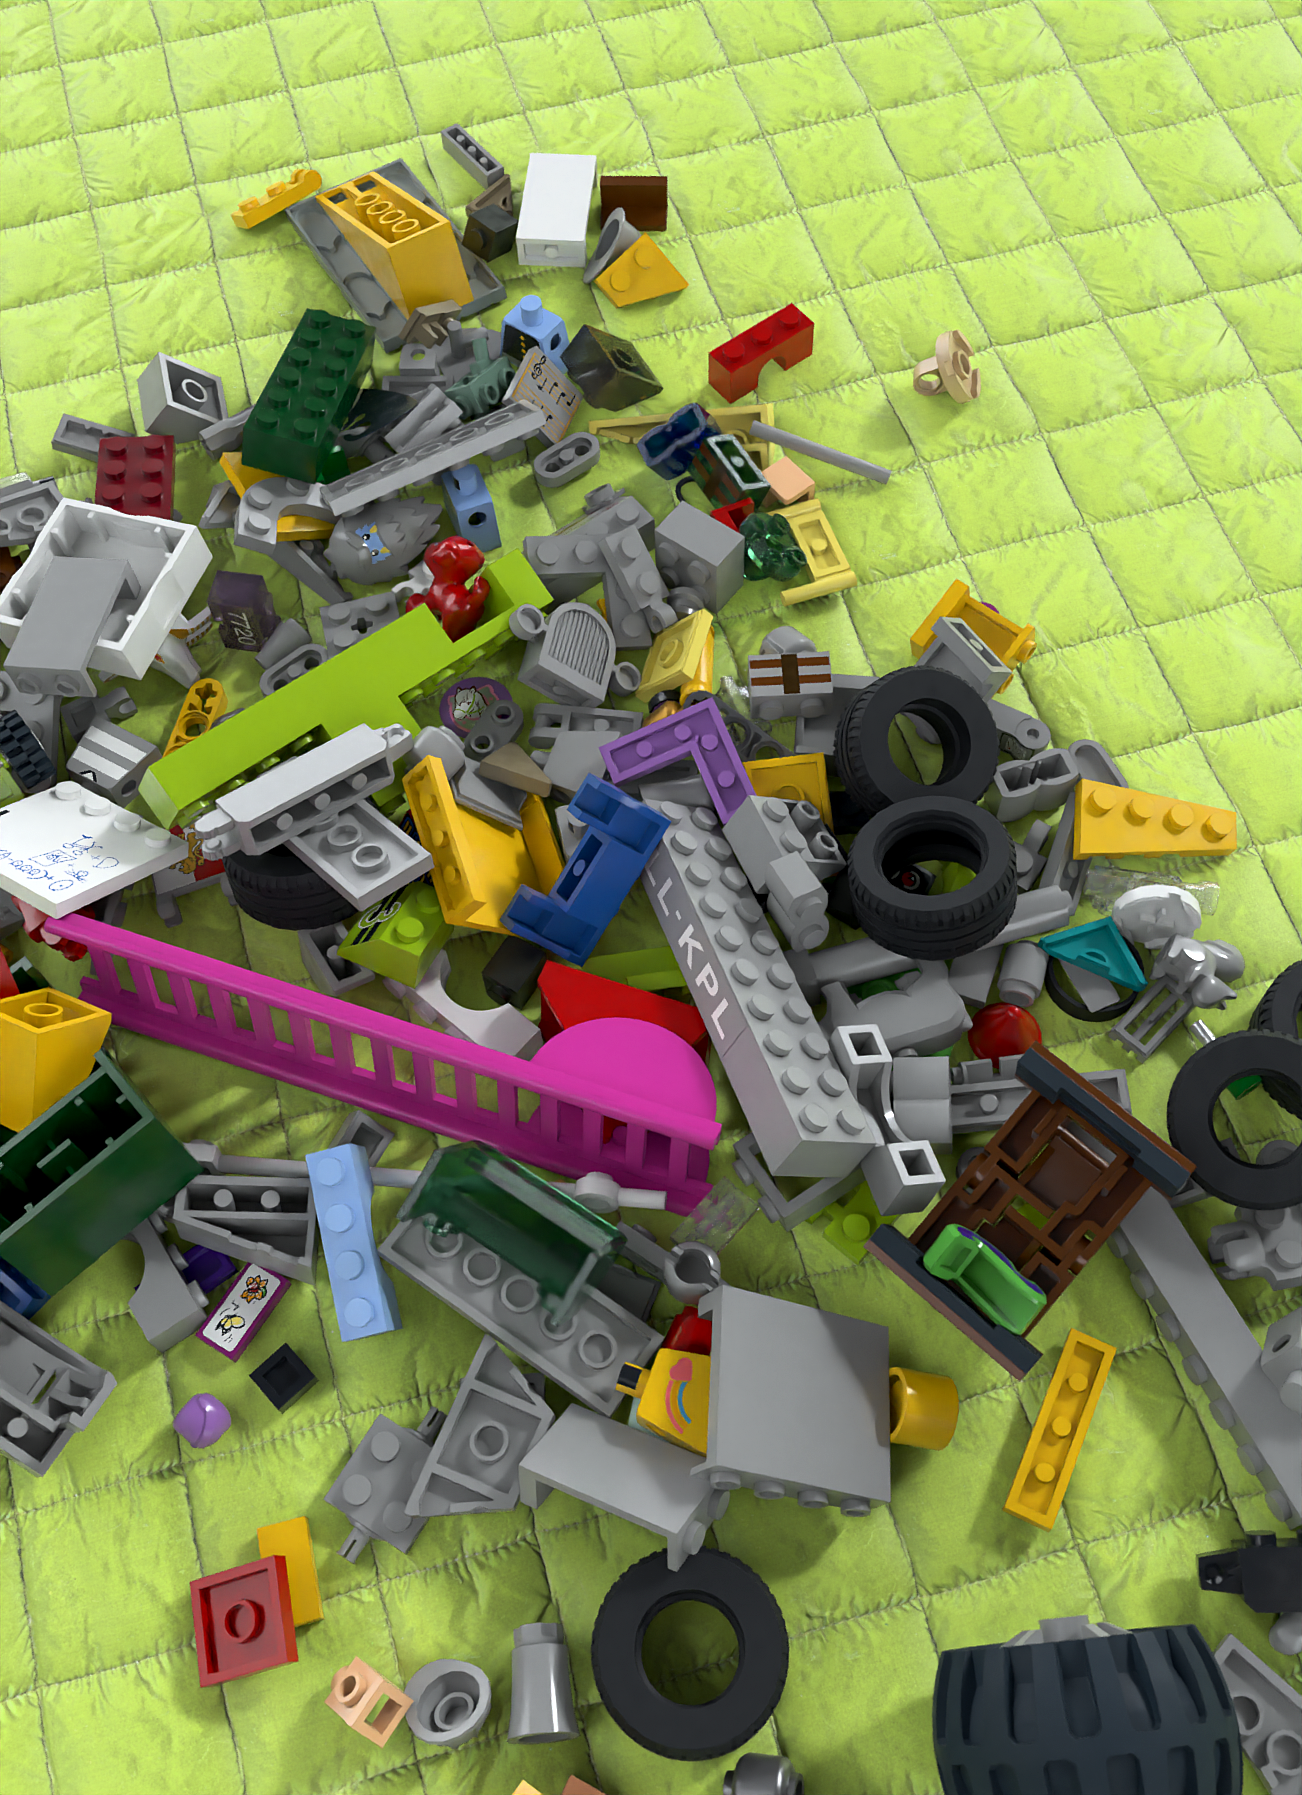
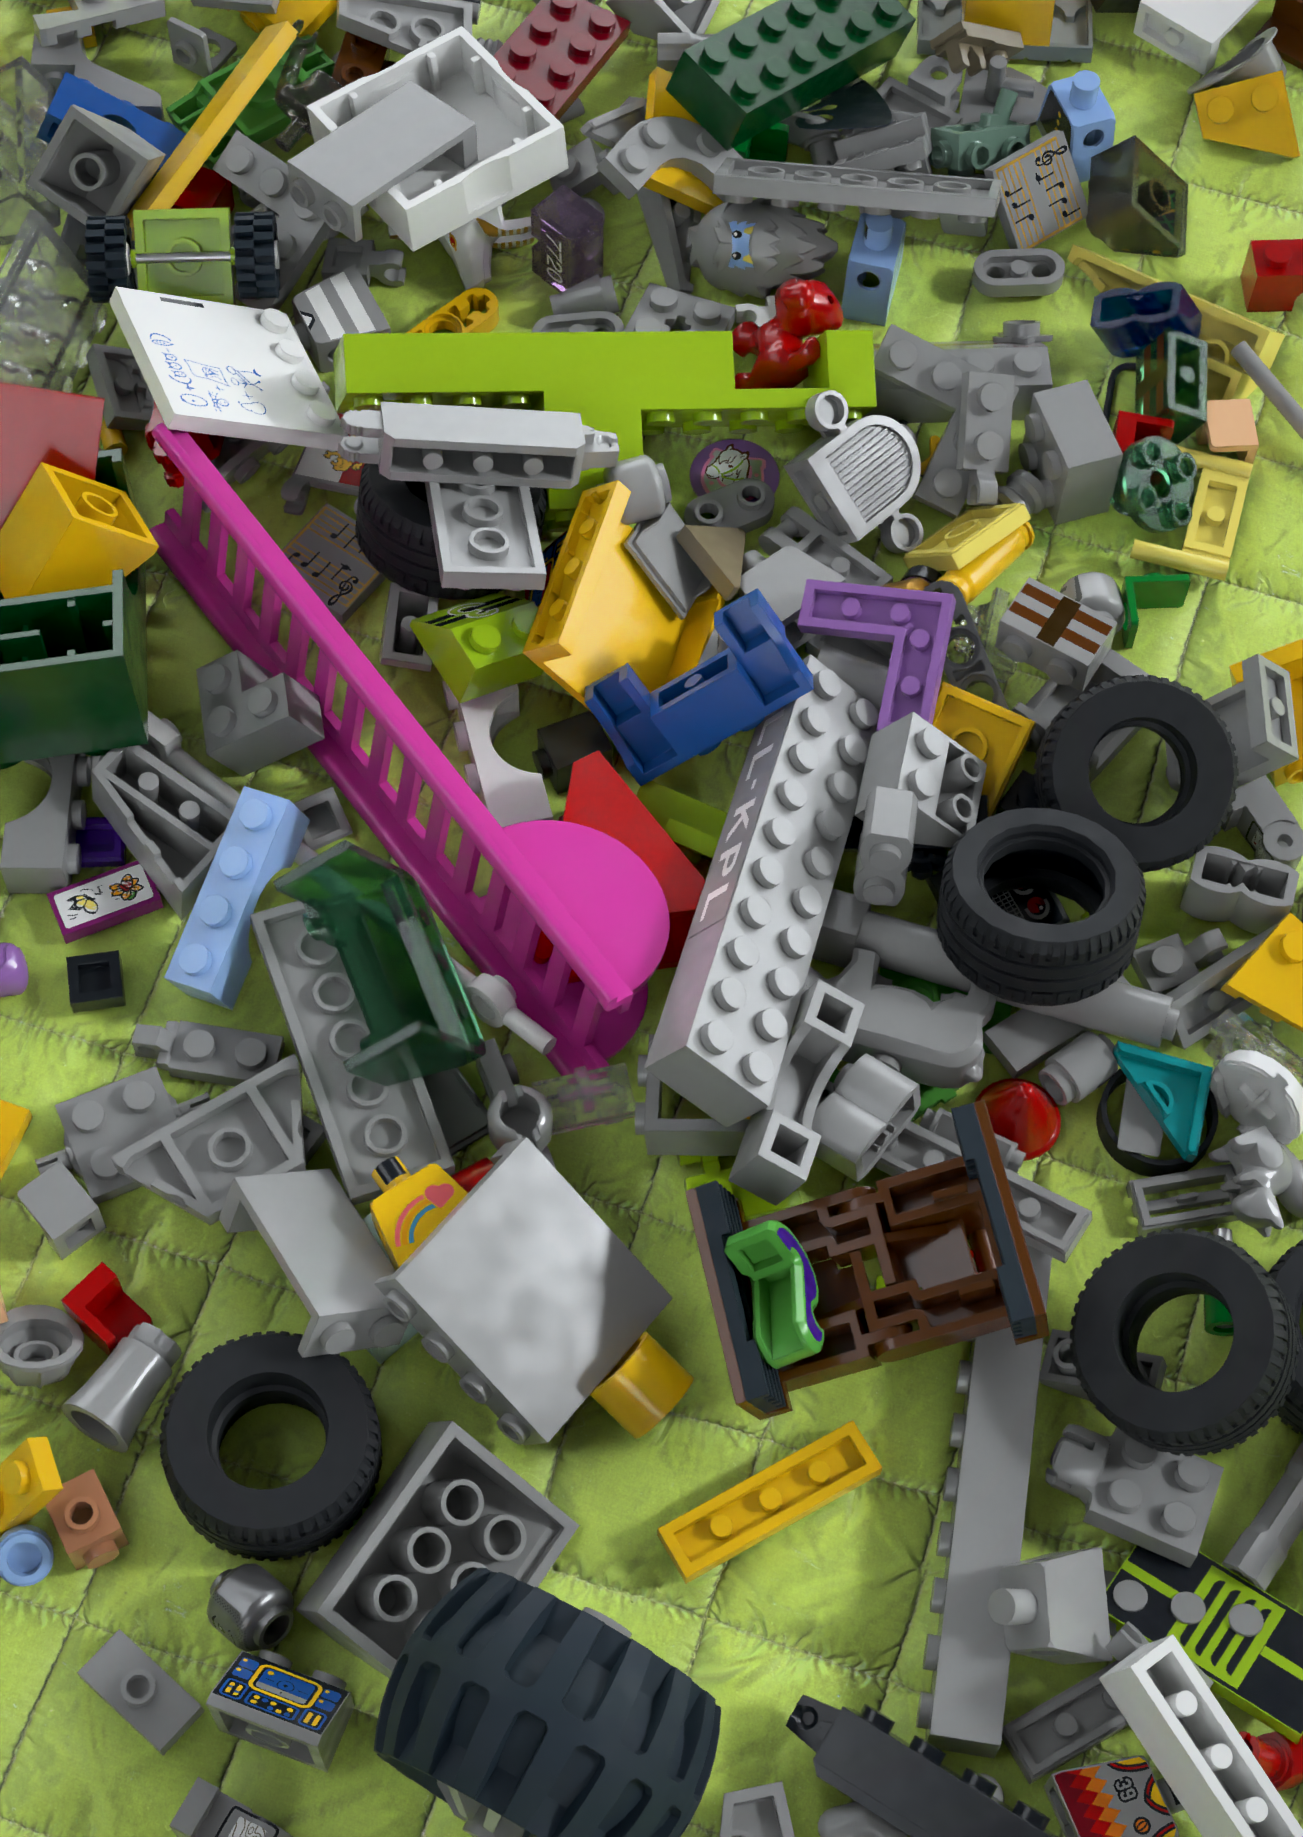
camera: 30 degrees right, 0 degrees up
none -> light grey panel [17,1161,107,1260]
none -> red panel [61,1262,153,1356]
none -> light grey hinge [132,1020,285,1087]
none -> light grey brick [196,650,325,776]
none -> light grey tile [281,503,386,624]
none -> light grey slope [295,1421,580,1679]
none -> light grey bracket [550,137,620,205]
none -> green bracket [1121,573,1191,649]

